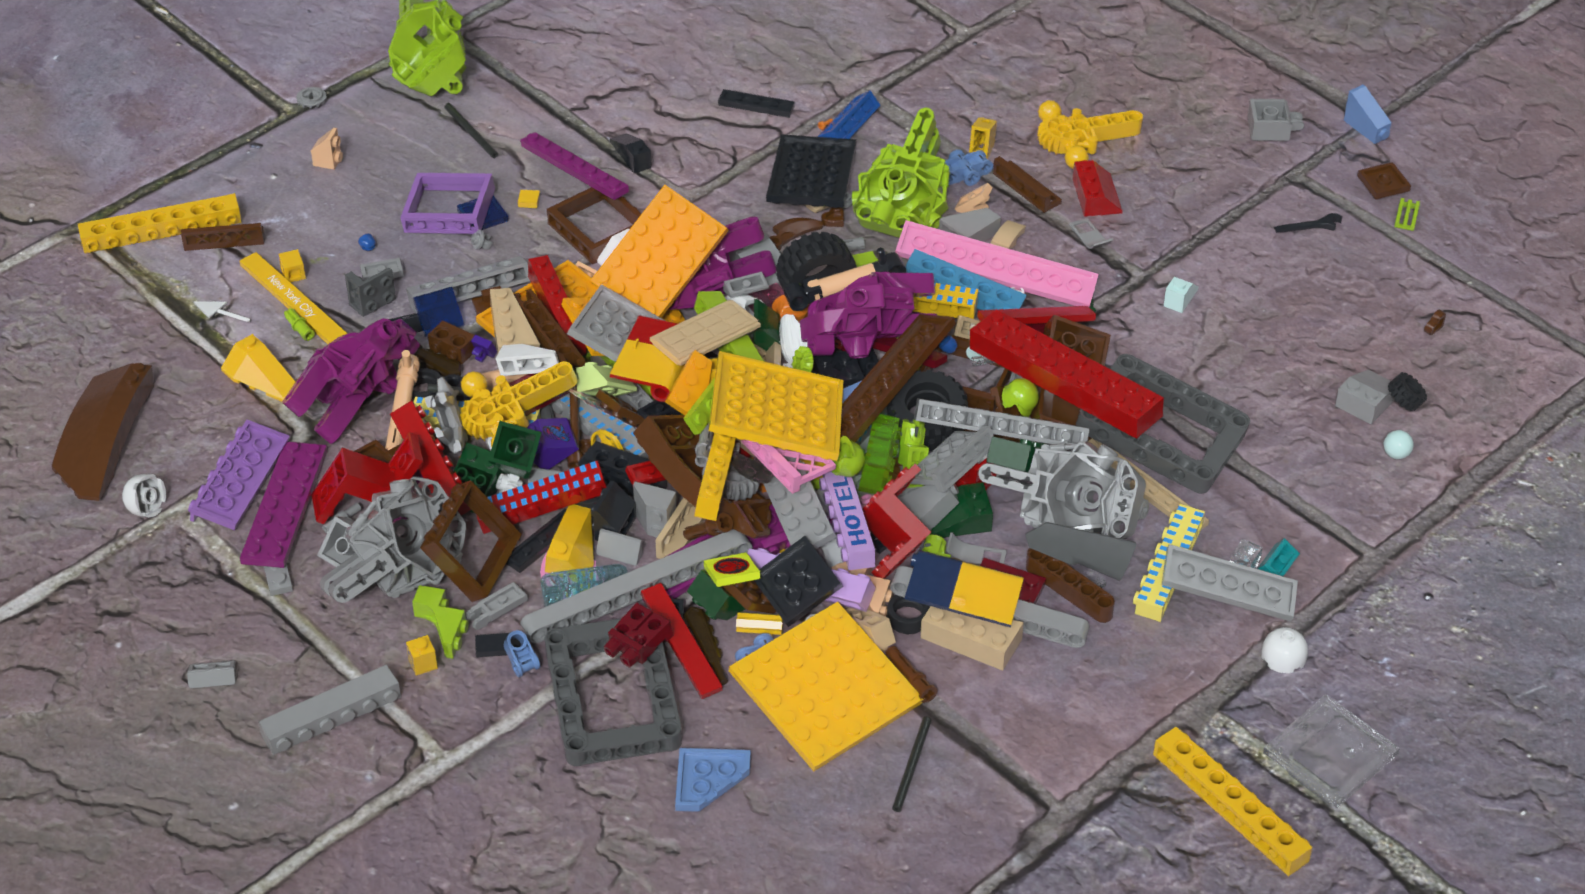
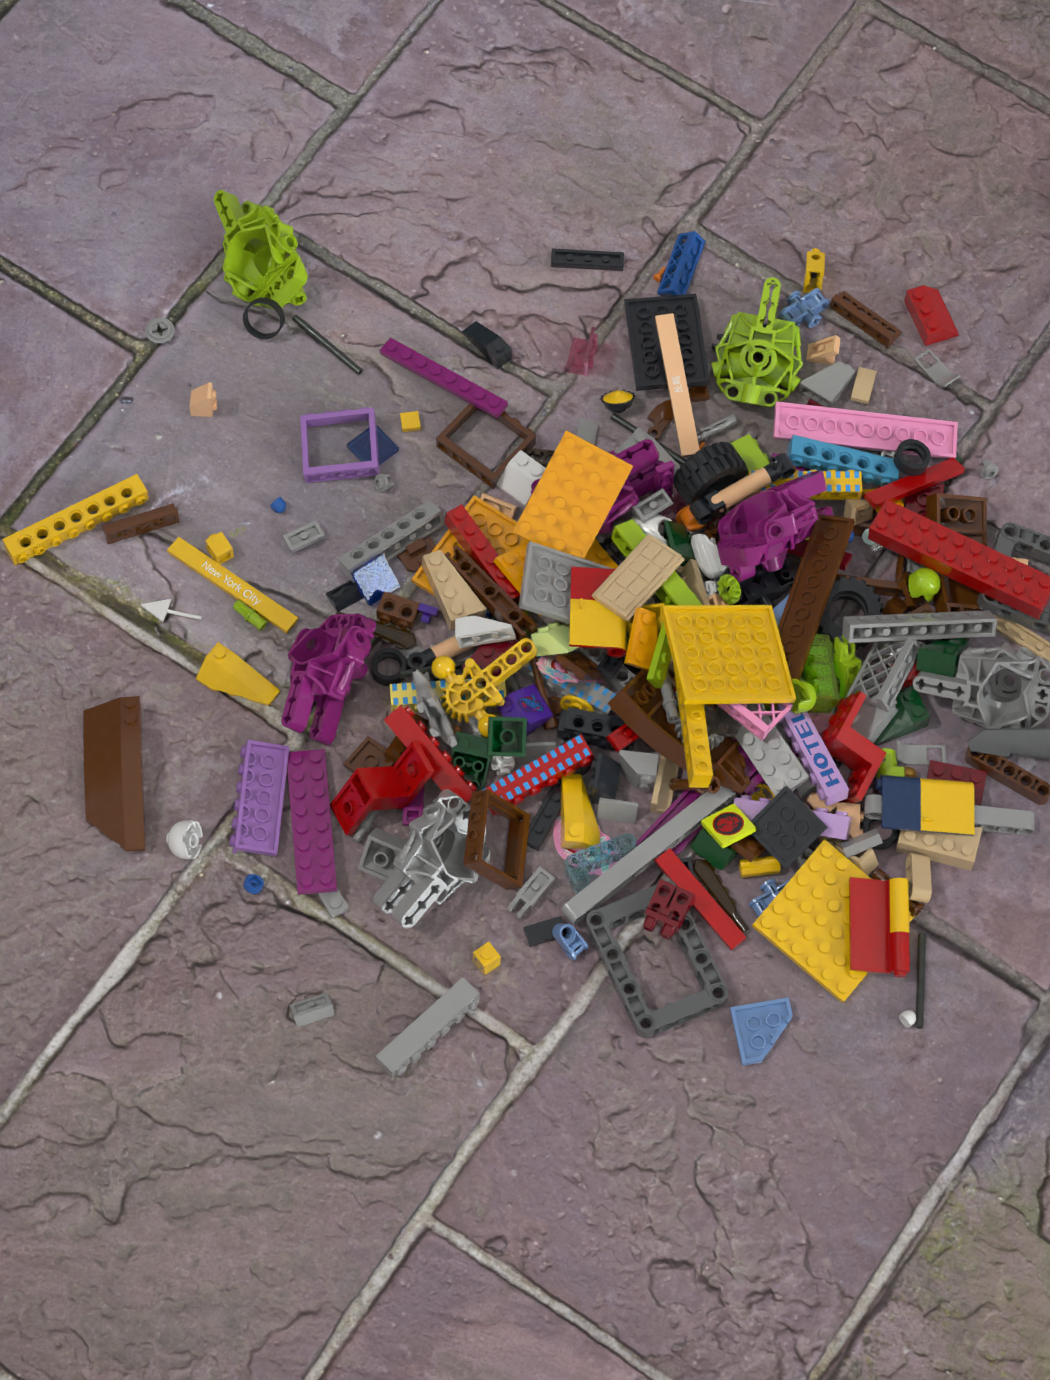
camera: 15 degrees left, 20 degrees up
dark grey bracket [345,268,396,317] -> none
light nougat cylinder [385,350,420,450] -> none
lime arch [412,585,469,659] -> none
yellow piece [1037,100,1143,169] -> none
light aqua slope [1164,277,1199,313] -> none
none -> black tyre [243,298,285,339]
none -> blue tile [243,874,264,894]
none -> clear pink bracket [566,326,598,376]
none -> piece [600,390,636,413]
none -> magenta tile [653,460,675,497]
none -> light nougat tile [655,313,700,458]
none -> light grey slope [840,828,883,858]
none -> red door [849,877,910,978]
none -> black tyre [893,439,931,476]
none -> white hinge [899,1010,916,1028]
none -> tan beam [905,852,932,903]
none -> light grey plate [980,459,999,479]

